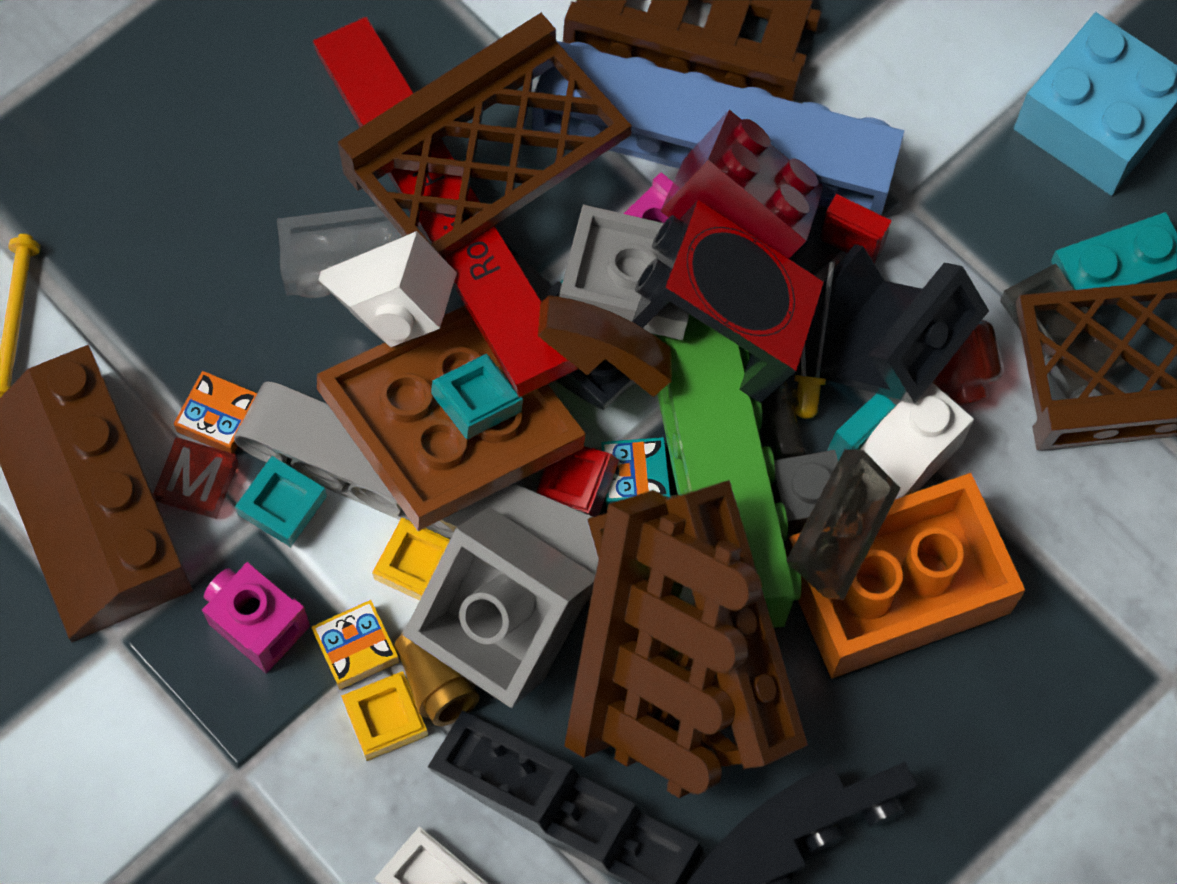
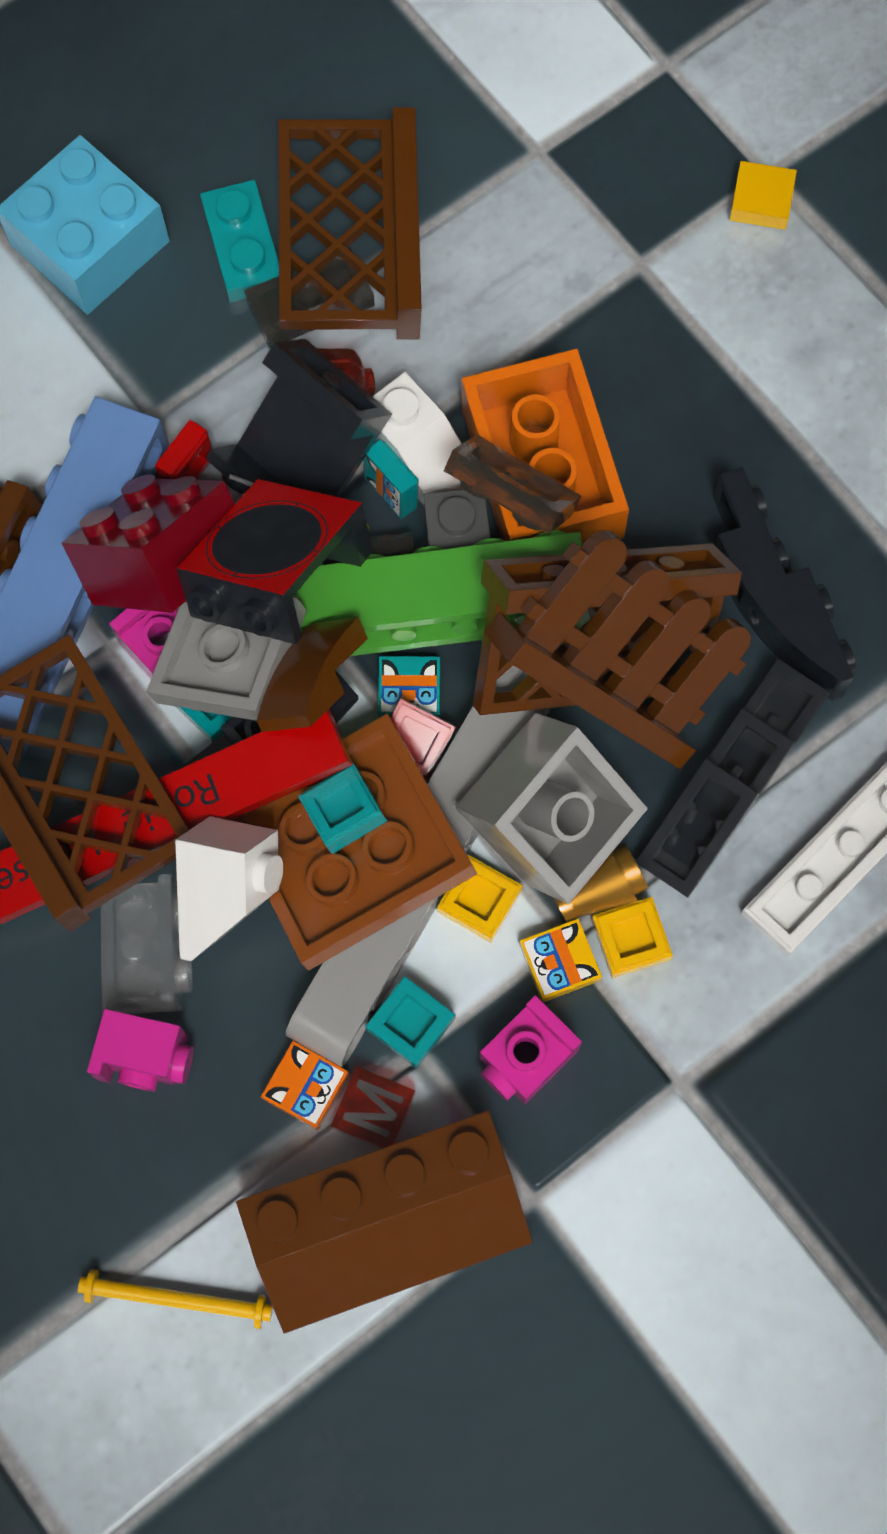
camera: 80 degrees left, 5 degrees up
none -> dark pink brick [87,1009,194,1092]

